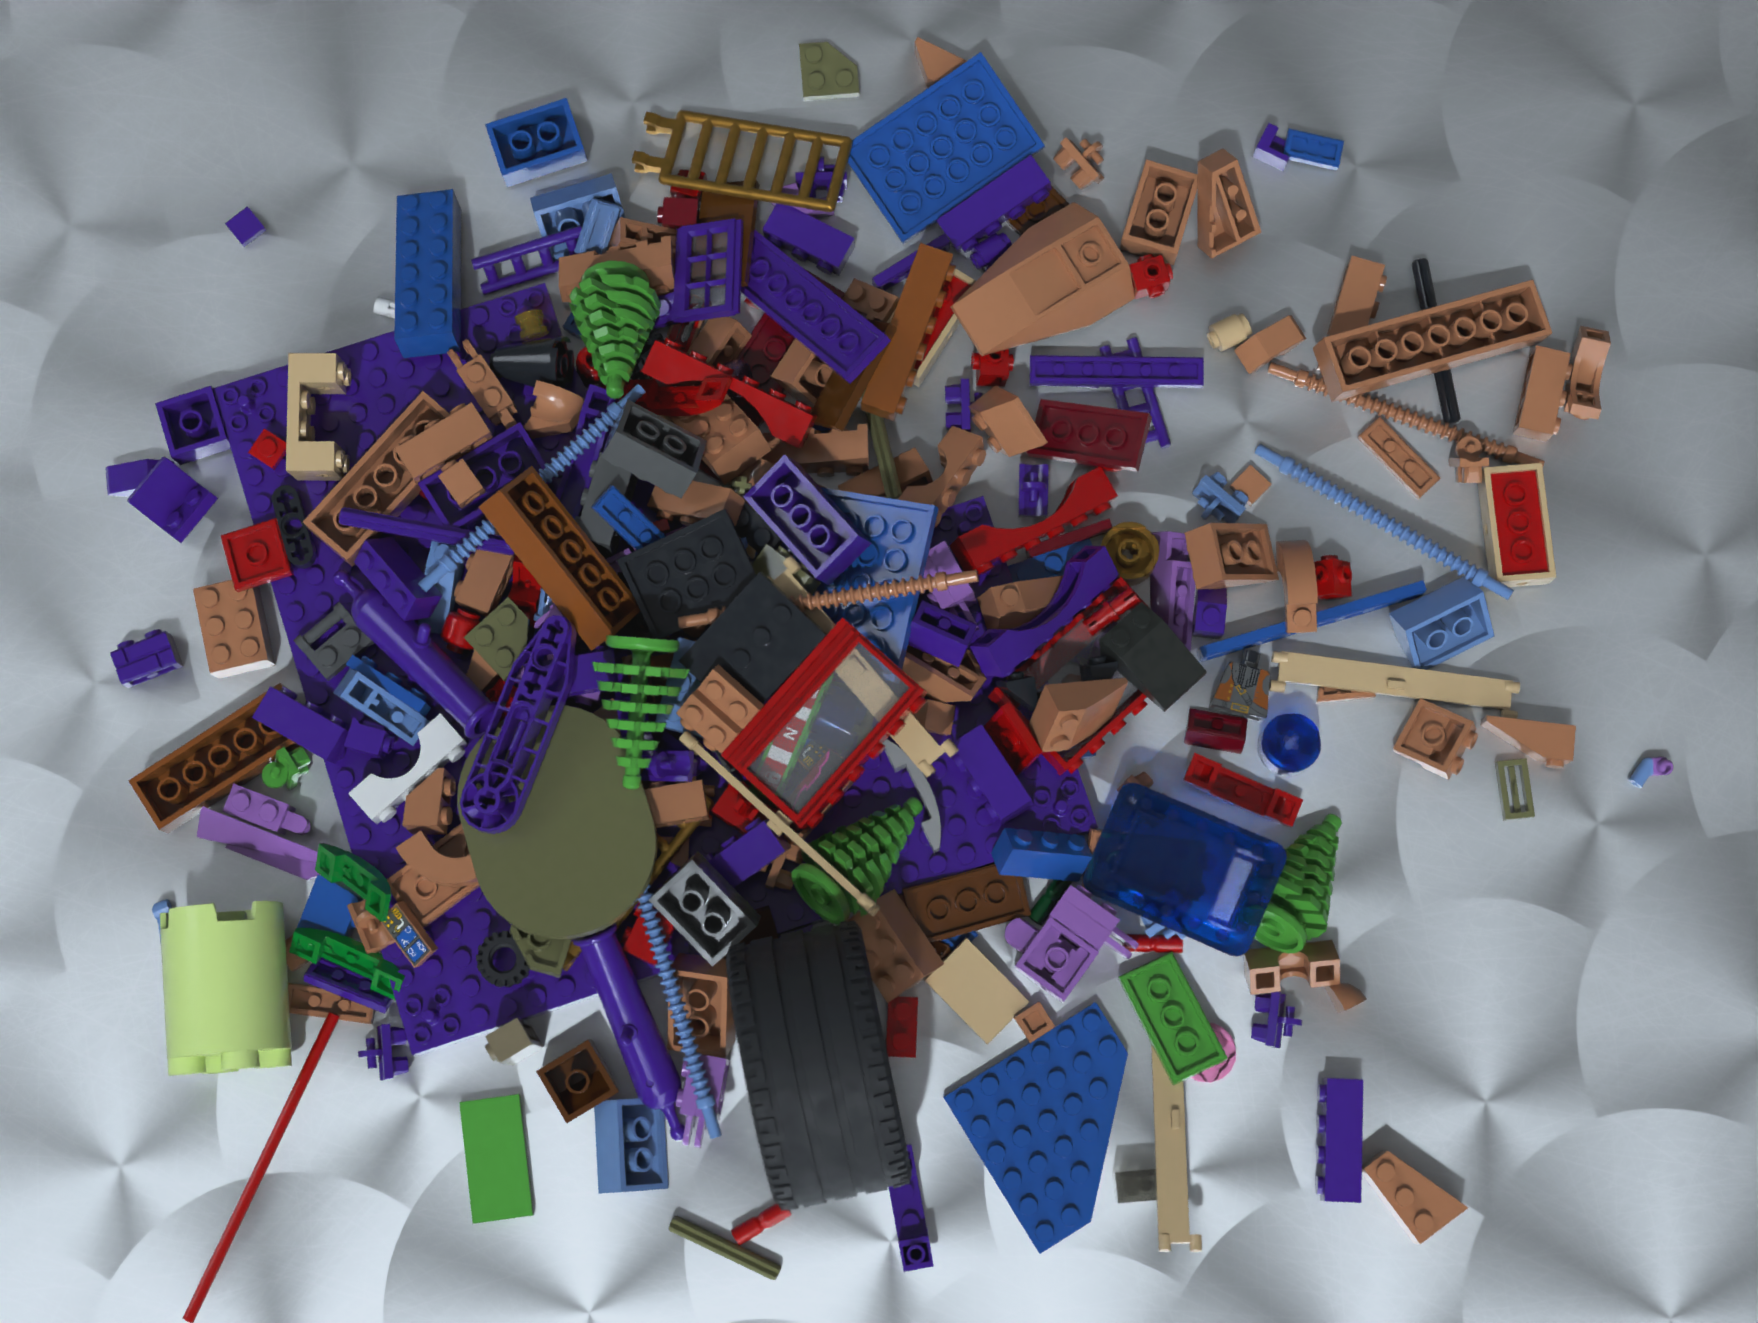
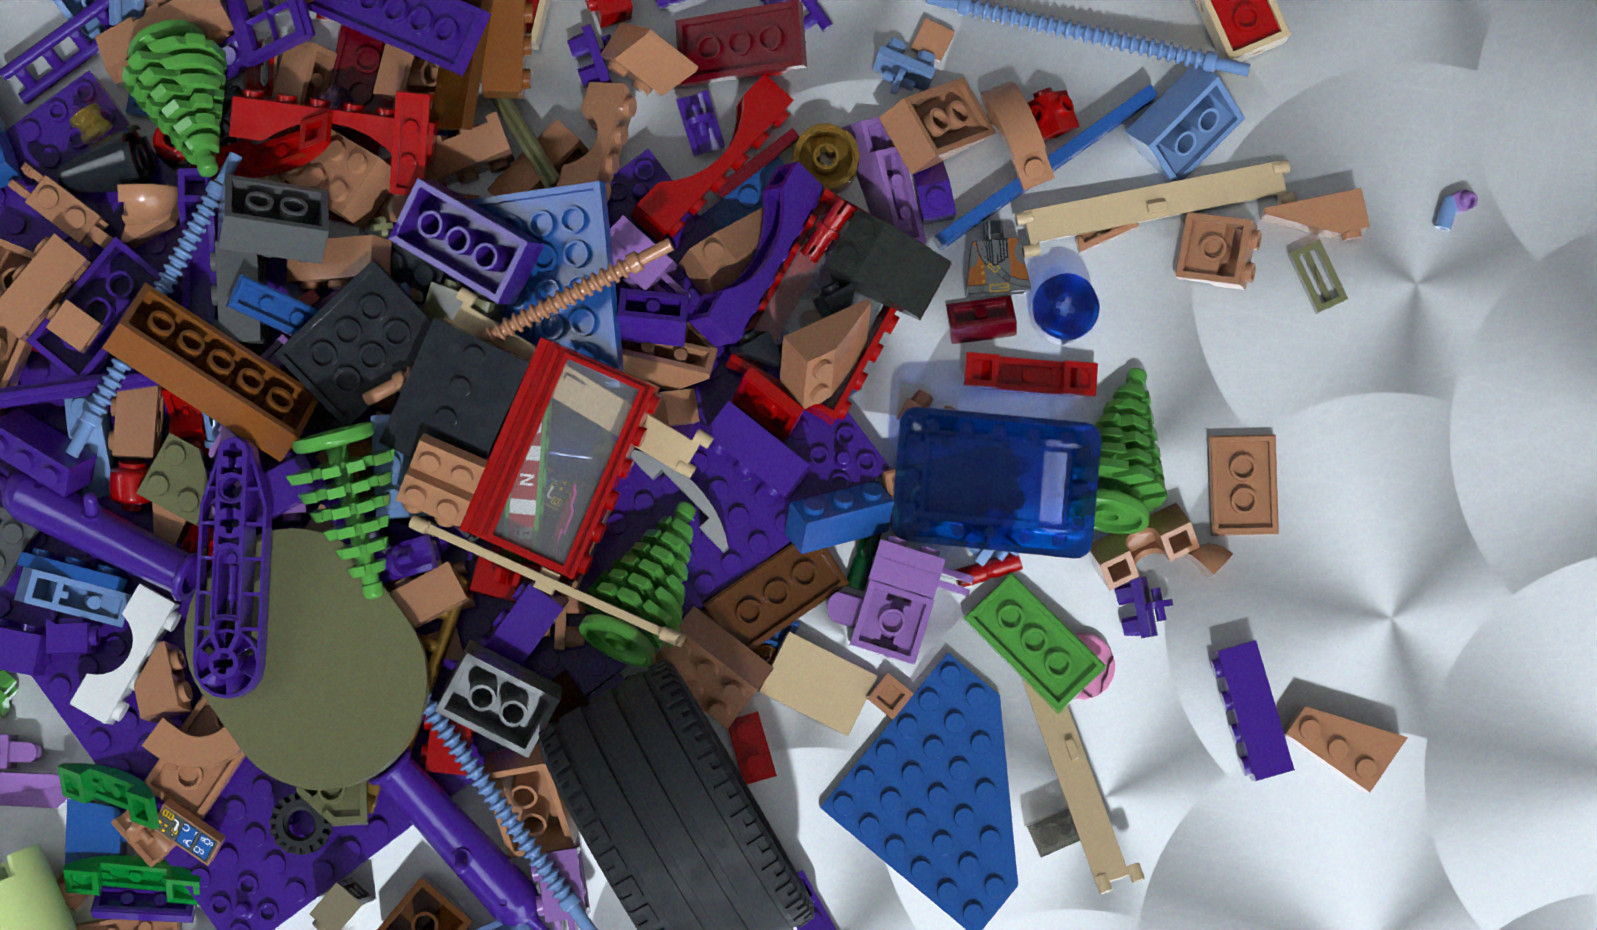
camera: 25 degrees left, 5 degrees up
none -> red container [389,89,435,195]
none -> nougat tile [1208,434,1279,536]

